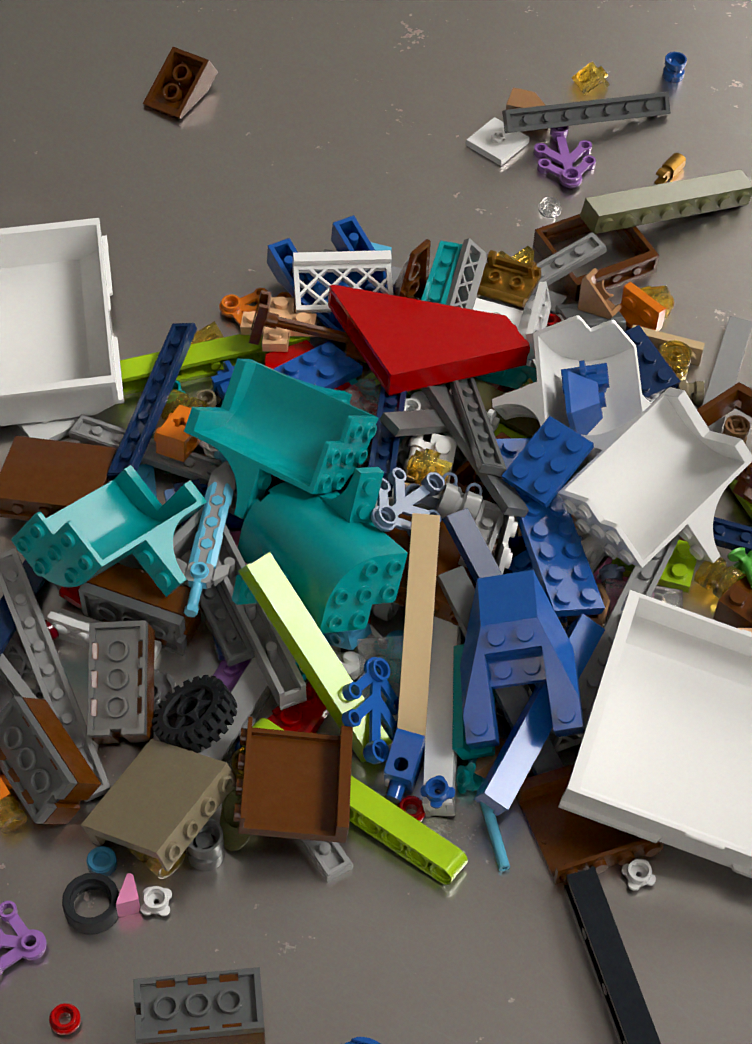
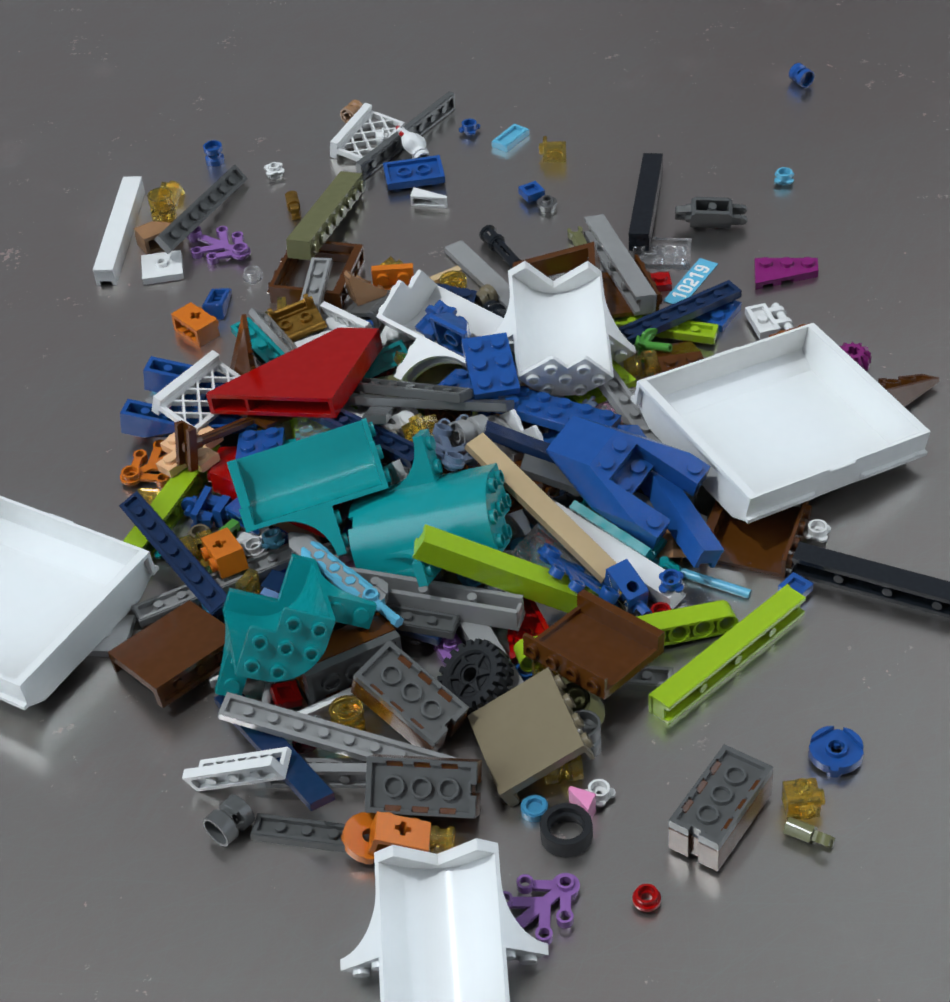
camera: 45 degrees left, 10 degrees down
none -> white tile [93,176,145,286]
none -> clear yellow wheel [147,187,177,223]
none -> orange brick [171,302,220,348]
none -> blue slope [202,288,232,320]
none -> clear yellow bracket [235,568,261,594]
none -> white plate [264,162,285,179]
none -> clear yellow wheel [329,695,367,731]
none -> lime tile [648,584,806,725]
none -> blue plate [778,572,814,597]

